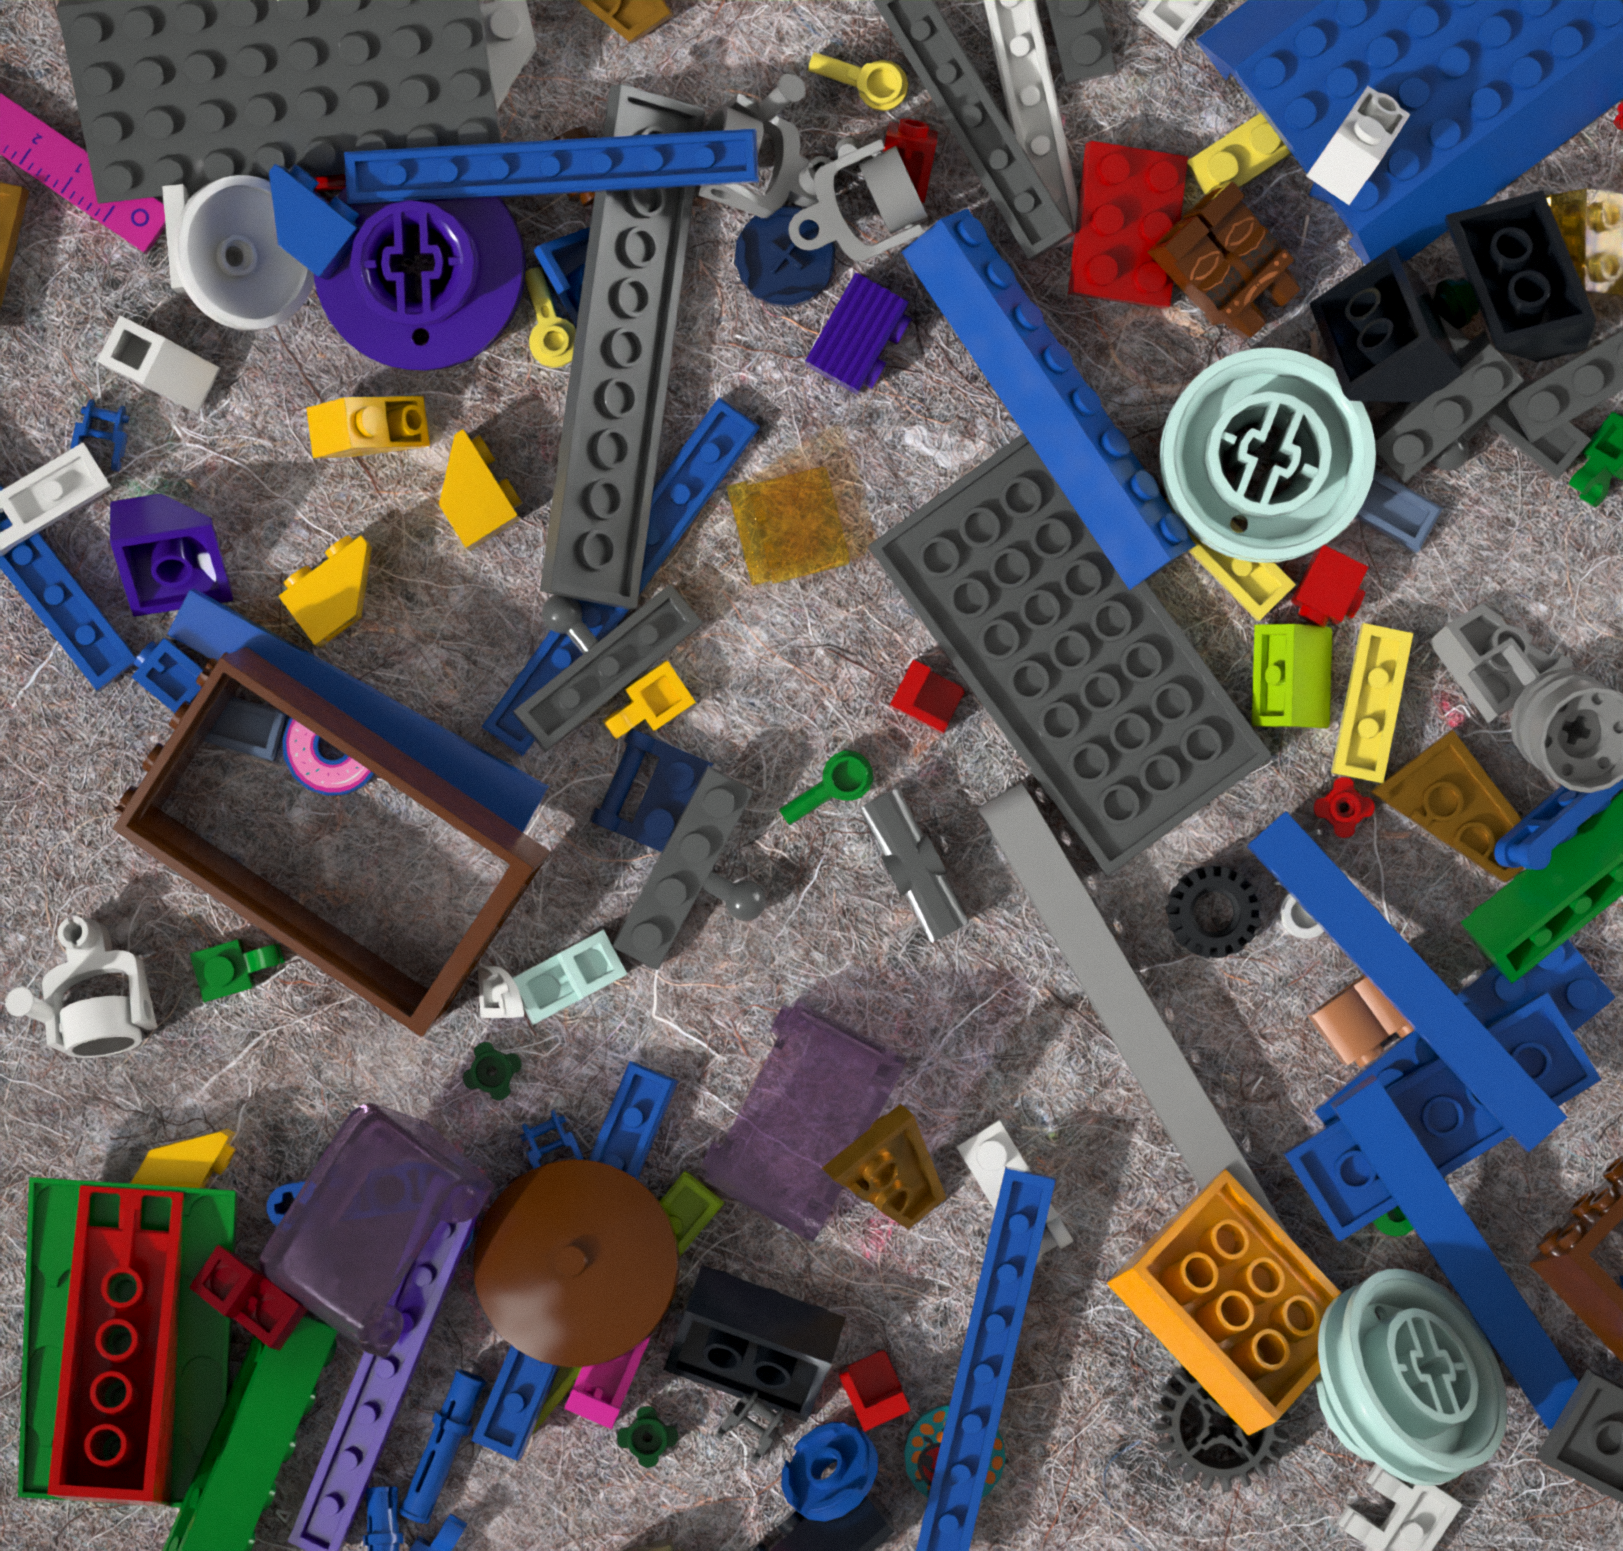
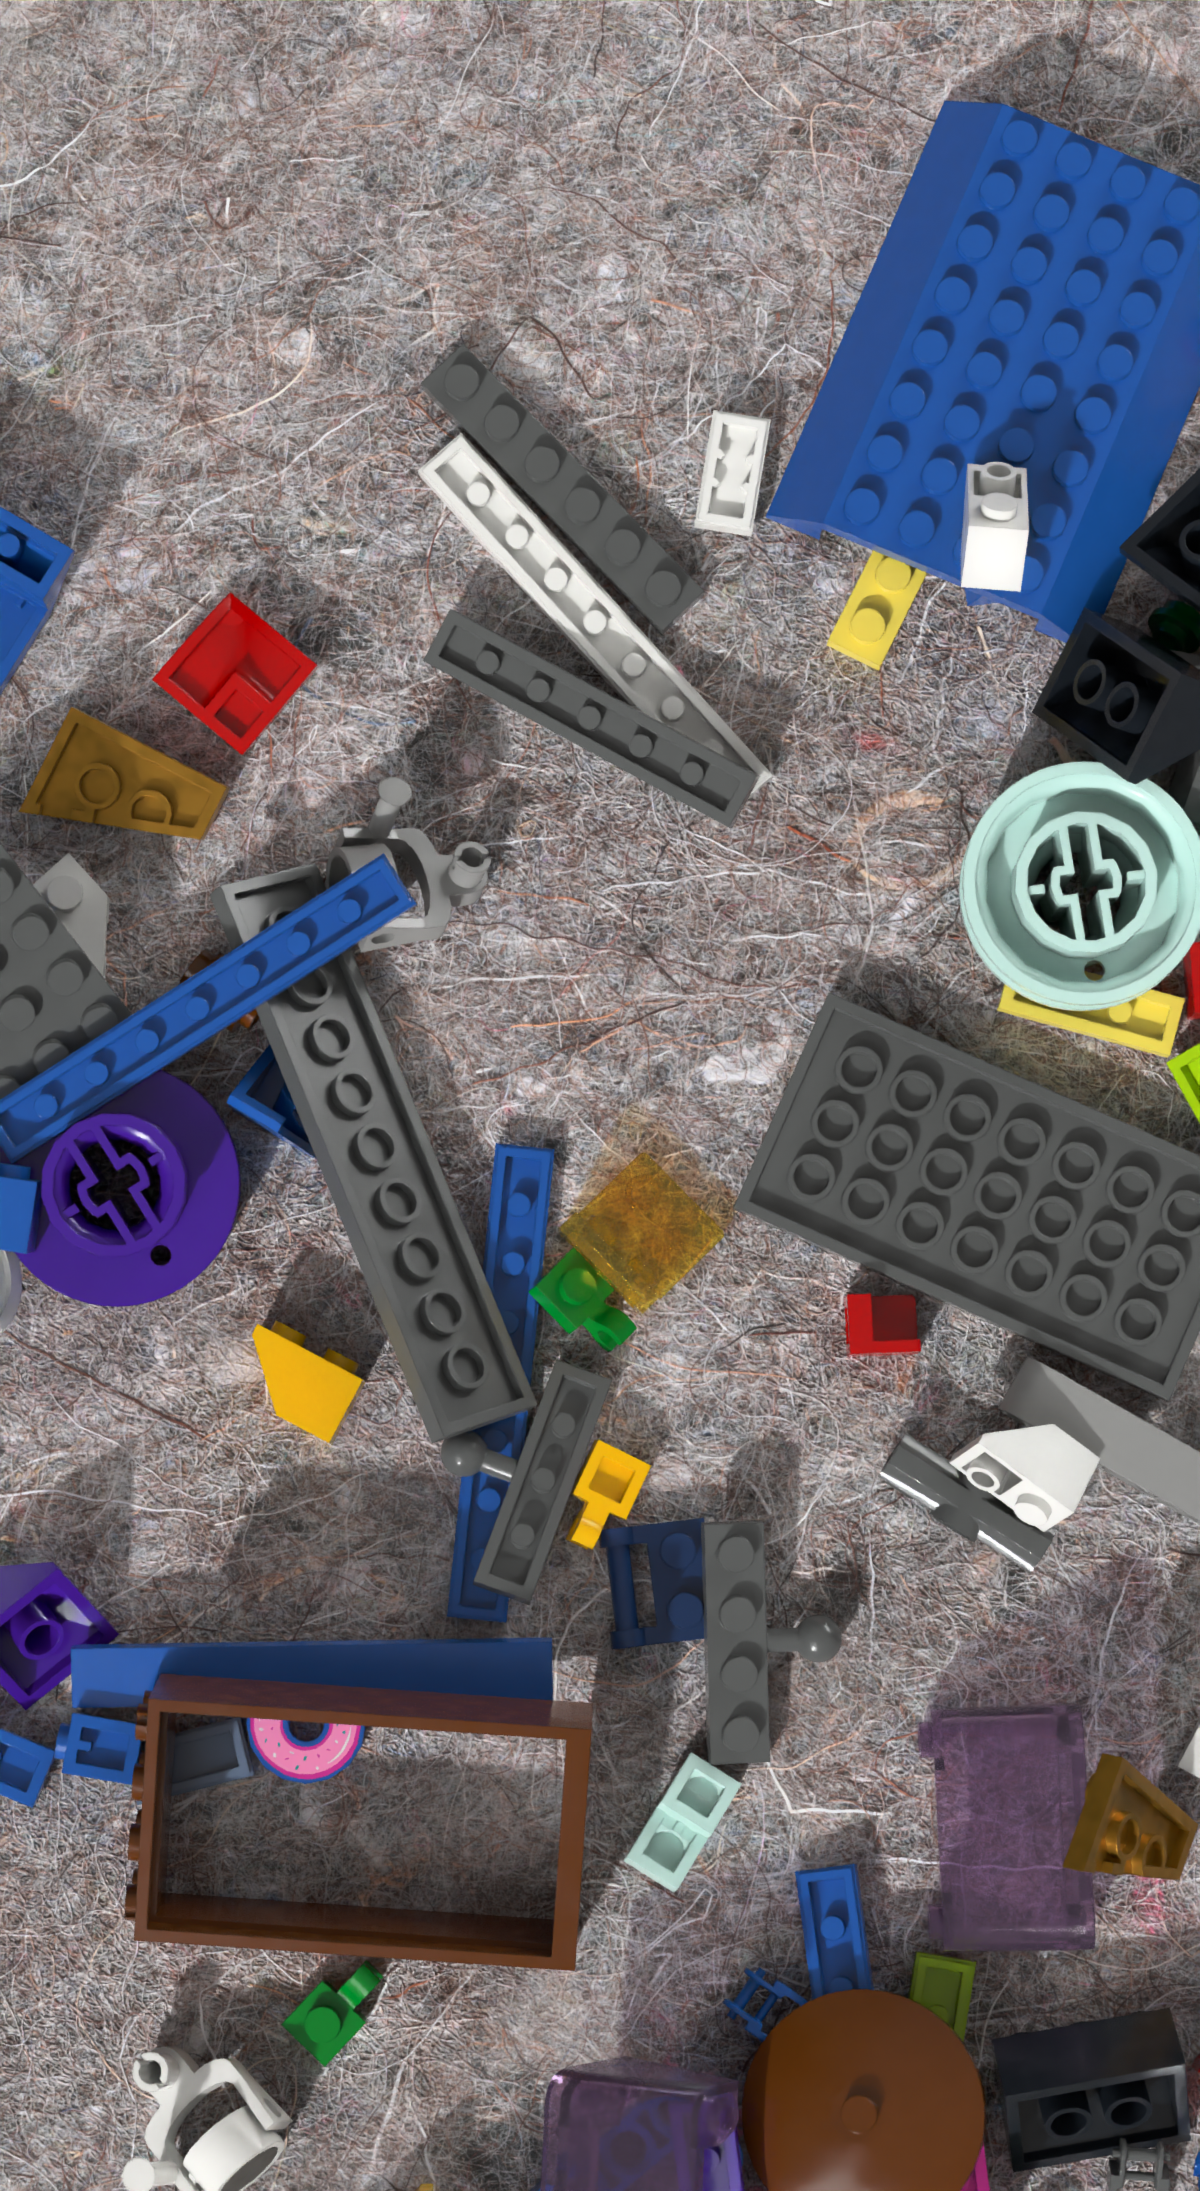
camera: 30 degrees left, 5 degrees down
yellow slope [278,535,372,648] -> none
yellow slope [306,396,430,458] -> none
dark green plate [463,1042,522,1101] -> none
white tile [478,966,524,1018] -> none
light yellow plate [525,267,576,368] -> none
dark blue tile [735,205,836,308] -> none
green plate [779,750,873,825] -> none
light grey piece [788,138,928,262] -> none
dark purple brick [805,272,912,395] -> none
light yellow plate [808,52,909,112] -> none
red bracket [883,118,938,203] -> none
blue brick [901,208,1196,590] -> none
red plate [1068,141,1188,309] -> none
reddish brown hips [1147,181,1301,339] -> none
none -> green plate [528,1247,637,1353]
none -> white slope [949,1424,1101,1532]

